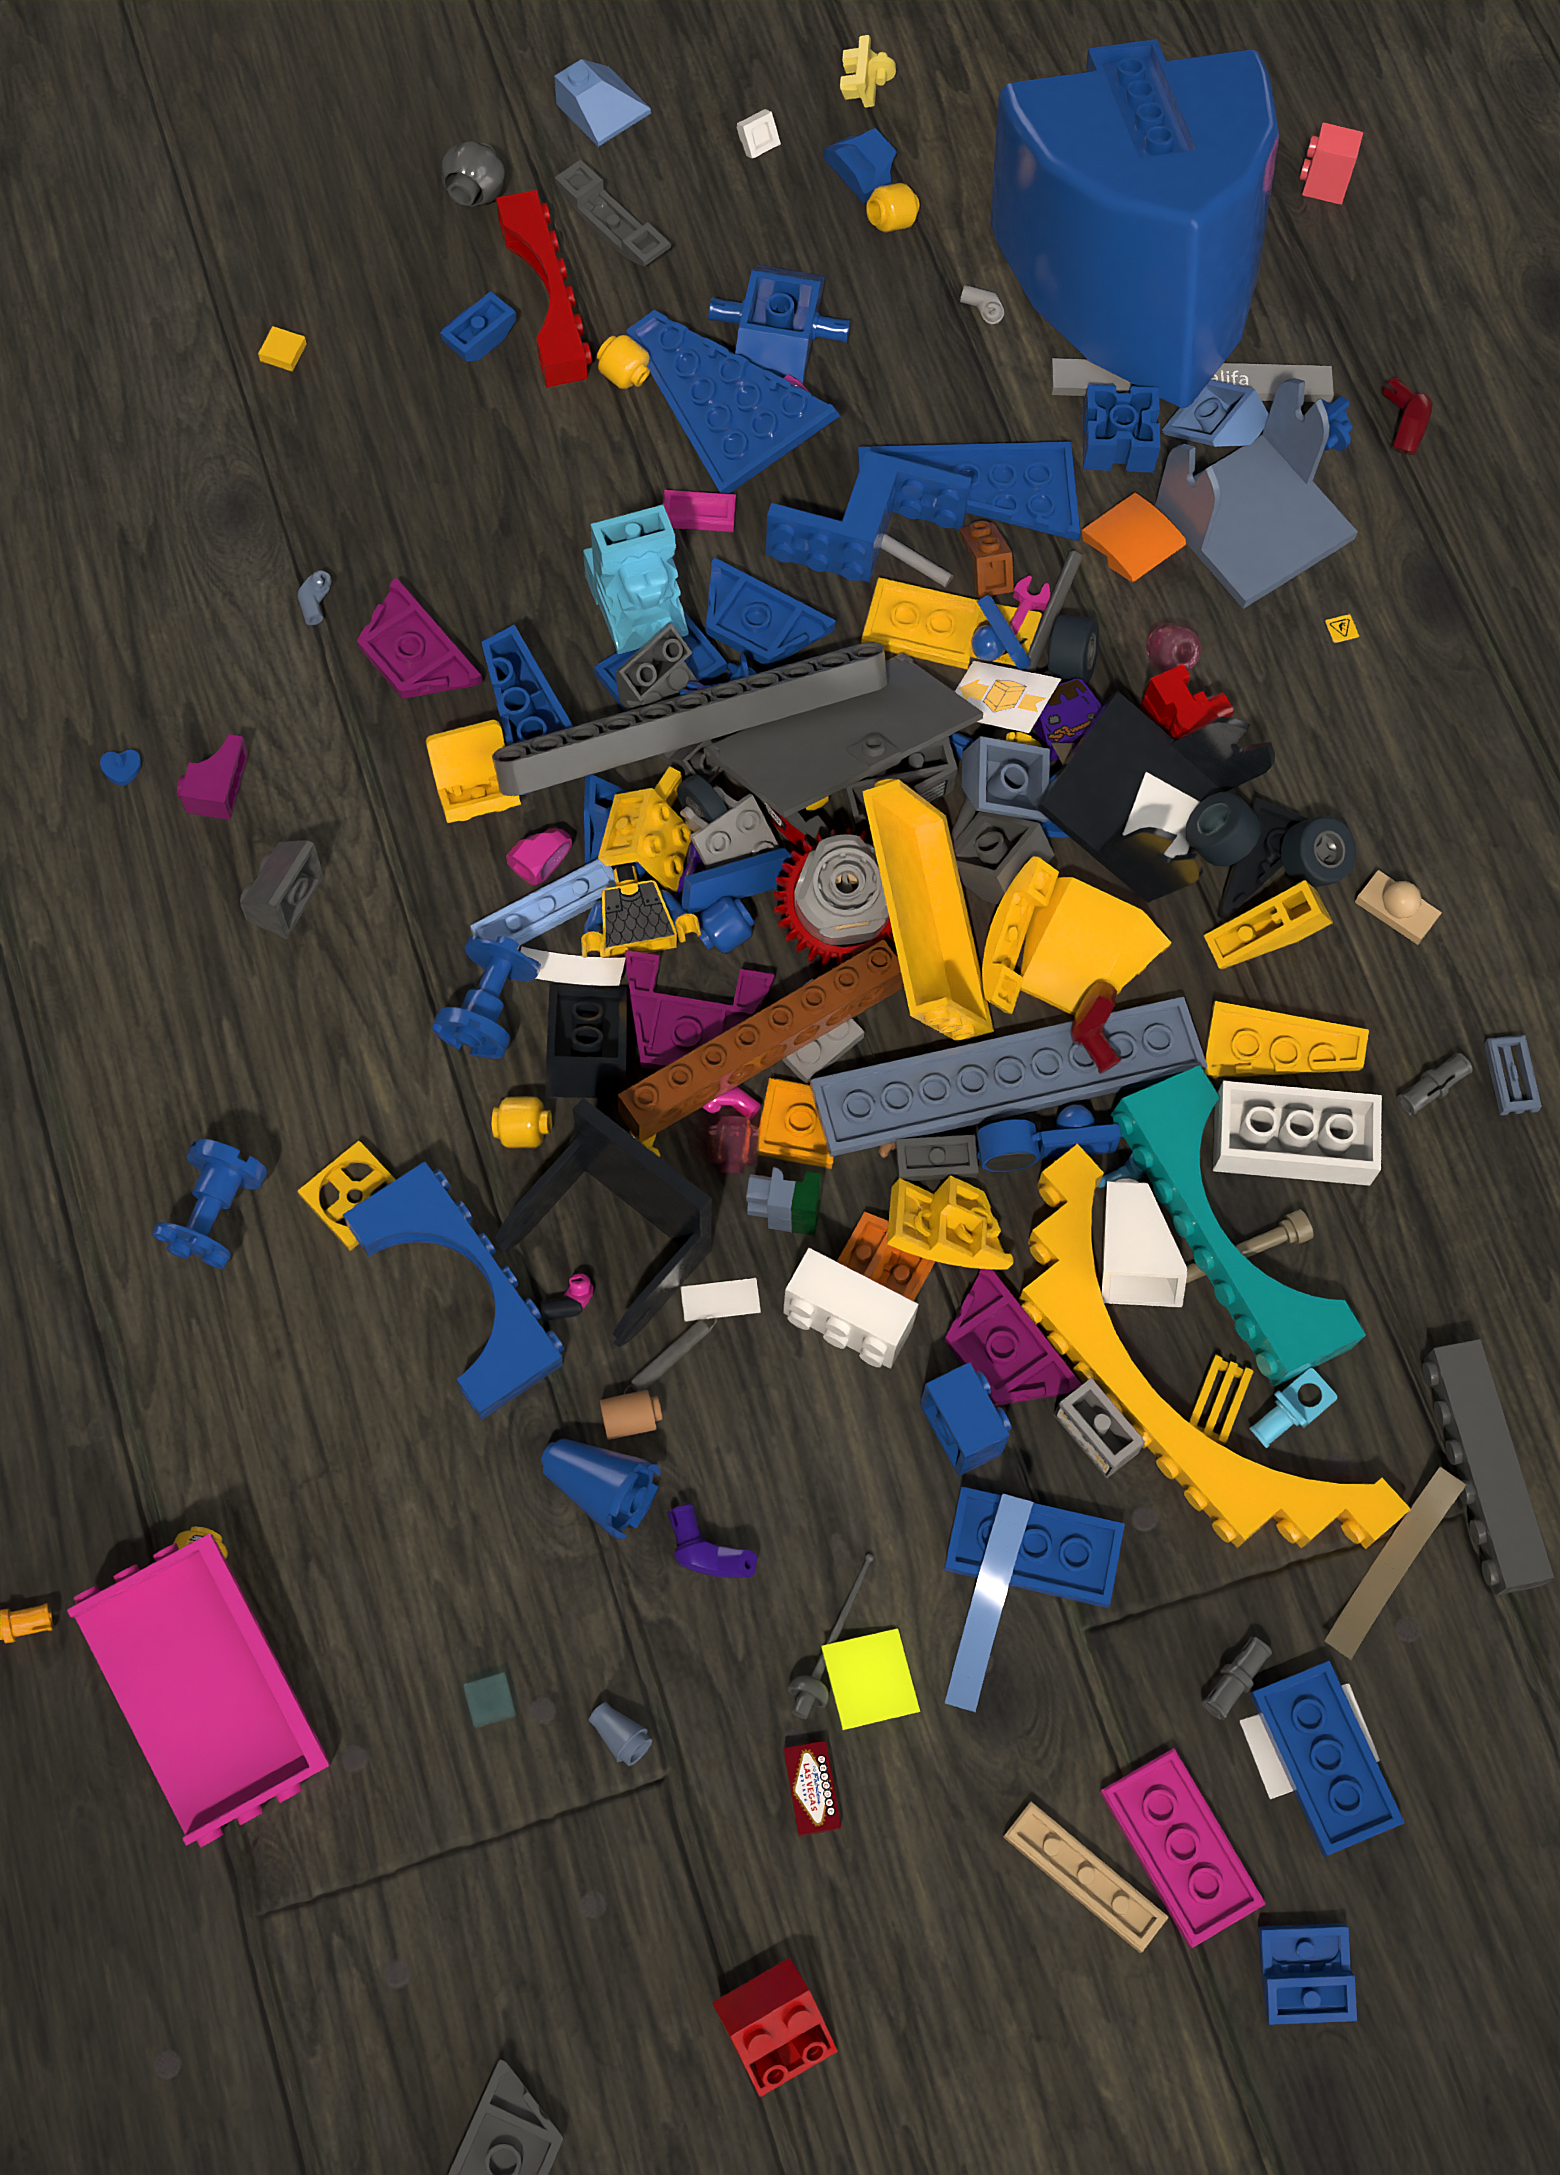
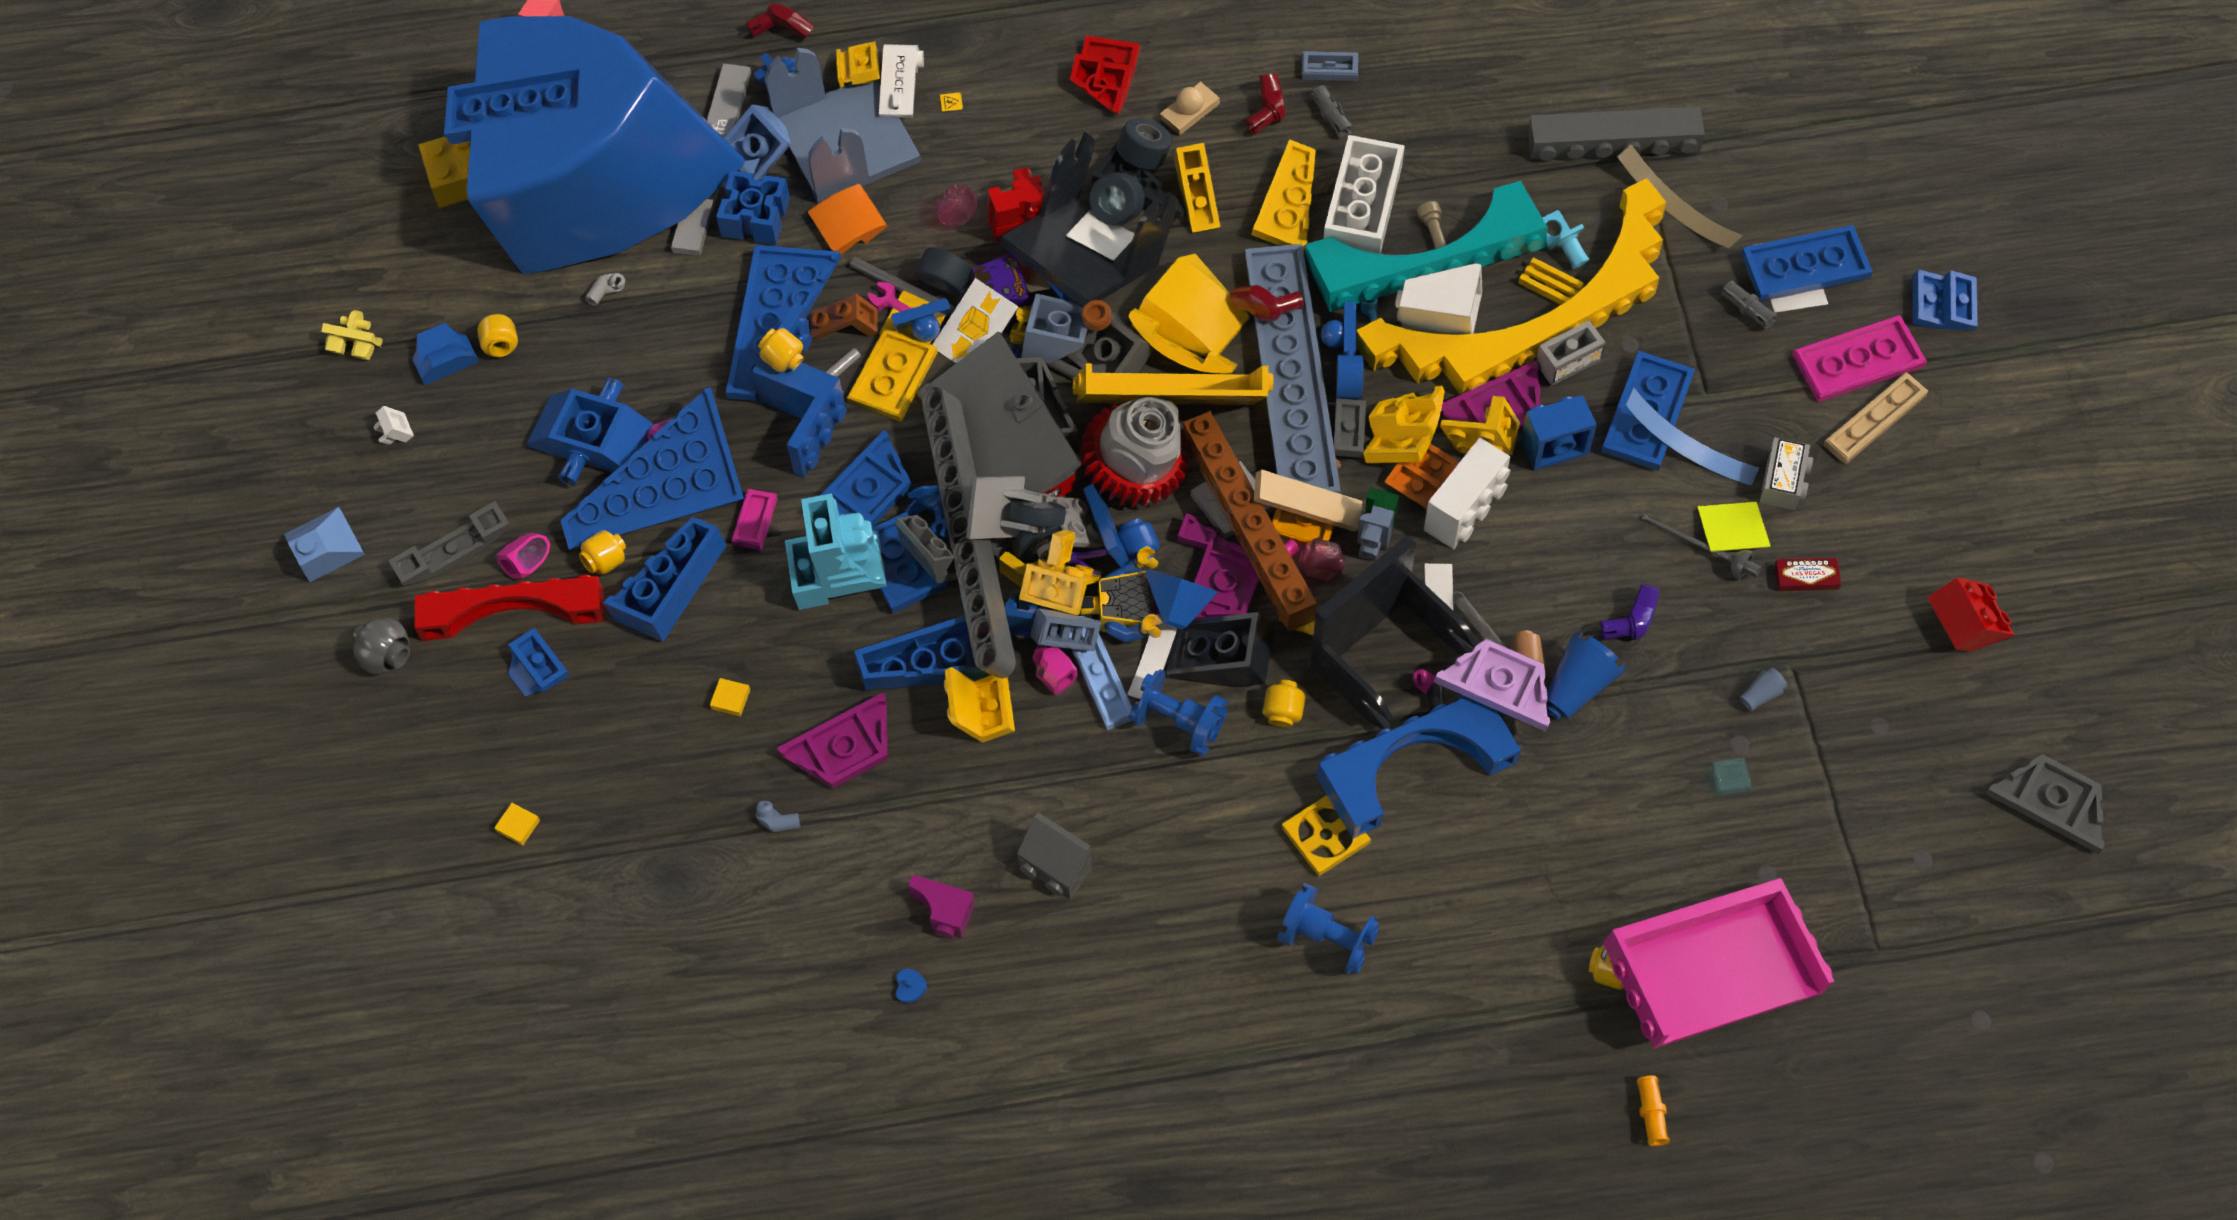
camera: 75 degrees left, 5 degrees down
none -> dark pink rock [497,533,550,579]
none -> blue wedge [603,517,727,642]
none -> yellow tile [710,678,750,717]
none -> yellow head [758,328,804,373]
none -> yellow plate [836,41,880,88]
none -> white door [879,44,924,118]
none -> light grey plate [966,476,1066,539]
none -> sand blue slope [1030,609,1101,651]
none -> yellow tile [1047,529,1075,566]
none -> red slope [1070,35,1141,115]
none -> dark orange tile [1082,300,1112,331]
none -> blue slope [1145,569,1219,630]
none -> dark red arm [1245,73,1285,135]
none -> tan tile [1254,470,1362,532]
none -> lavender wing [1434,639,1550,732]
none -> yellow bracket [1440,396,1520,455]
none -> brick [1759,437,1813,511]

